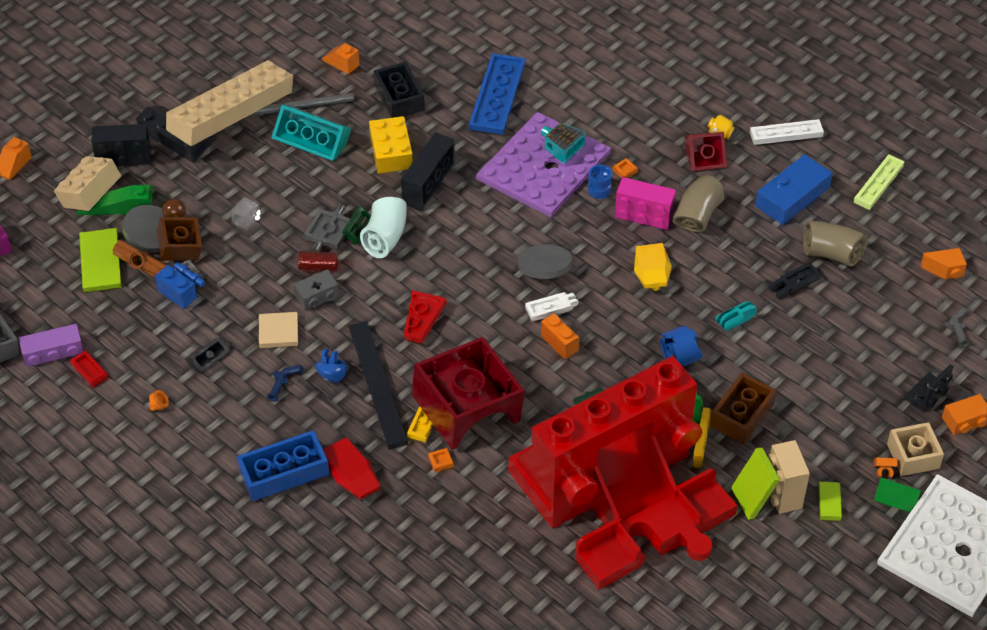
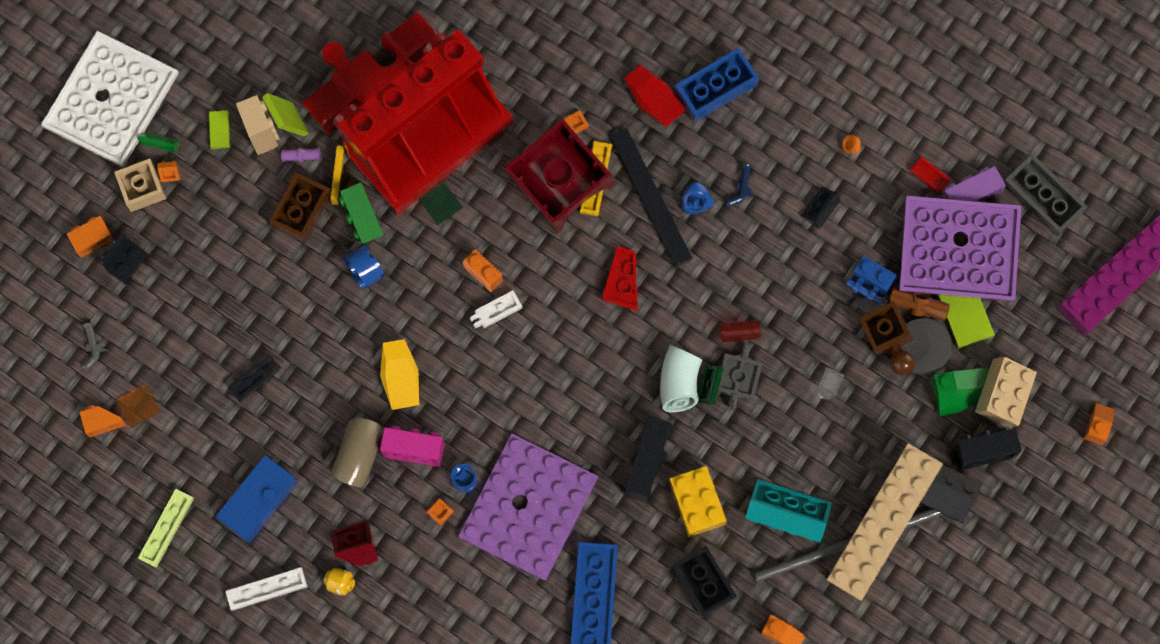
camera: 175 degrees right, 25 degrees up
tan tile [259,312,298,348] -> none
dark grey brick [294,269,339,311] -> none
dark grey piece [517,244,572,279] -> none
torso [541,123,586,164] -> none
teal arm [715,301,757,332] -> none
dark tan brick [803,220,868,267] -> none
none -> clear orange piece [116,384,161,428]
none -> medium lavender pin [281,147,321,162]
none -> medium lavender plate [899,196,1021,301]

